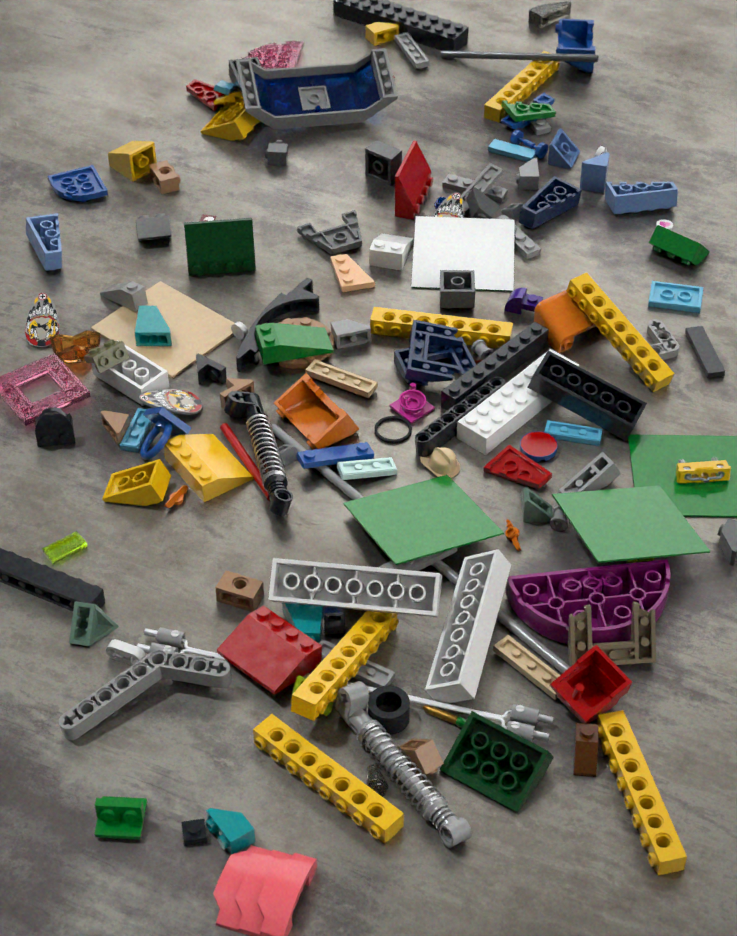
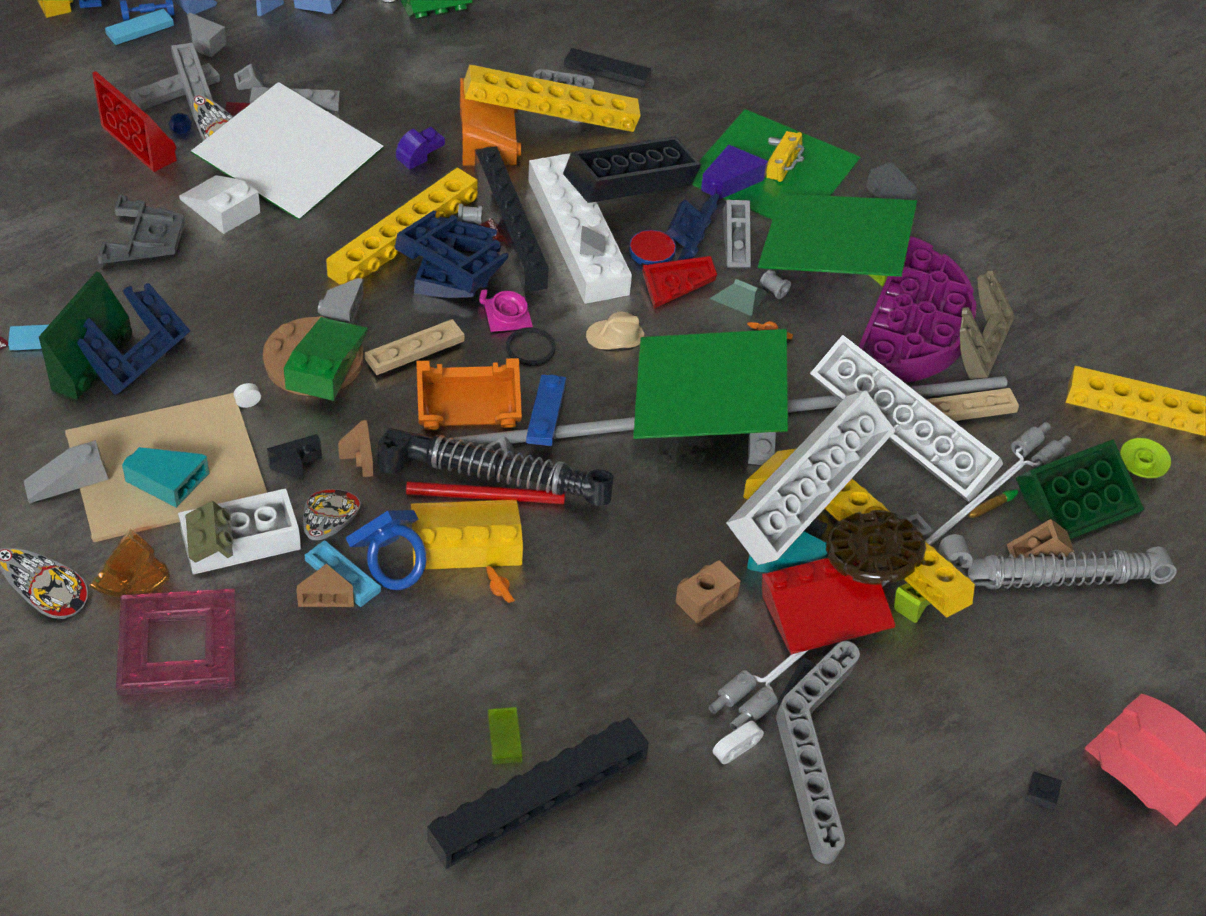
camera: 65 degrees left, 5 degrees up
black slope [35,407,75,447] -> none
sand green slope [69,601,119,646] -> none
green bracket [94,796,147,839] -> none
yellow slope [102,459,172,506] -> none
teal slope [205,808,255,854] -> none
black slope [236,278,320,372] -> none
yellow brick [253,714,404,844] -> none
light nougat wing [330,254,375,292] -> none
light aqua tile [337,457,397,480] -> none
dark grey brick [365,140,402,186] -> none
clear smoke cone [366,764,388,797] -> none
black piece [368,685,410,735] -> none
black beam [415,377,505,457] -> none
dark grey brick [440,270,475,309] -> none
dark grey slope [466,187,500,219] -> none
dark blue wedge [518,176,582,229] -> none
medium azure tile [544,420,603,446] -> none
red piece [550,645,632,724] -> none
reddish brown slope [573,723,598,777] -> none
medium azure tile [648,281,703,313] -> none
none -> dark blue wedge [77,283,190,395]
none -> light grey slope [580,226,605,256]
none -> dark blue bracket [666,193,719,261]
none -> dark purple slope [701,145,768,199]
none -> dark brown plate [826,510,926,585]
none -> lime dish [1120,438,1171,478]

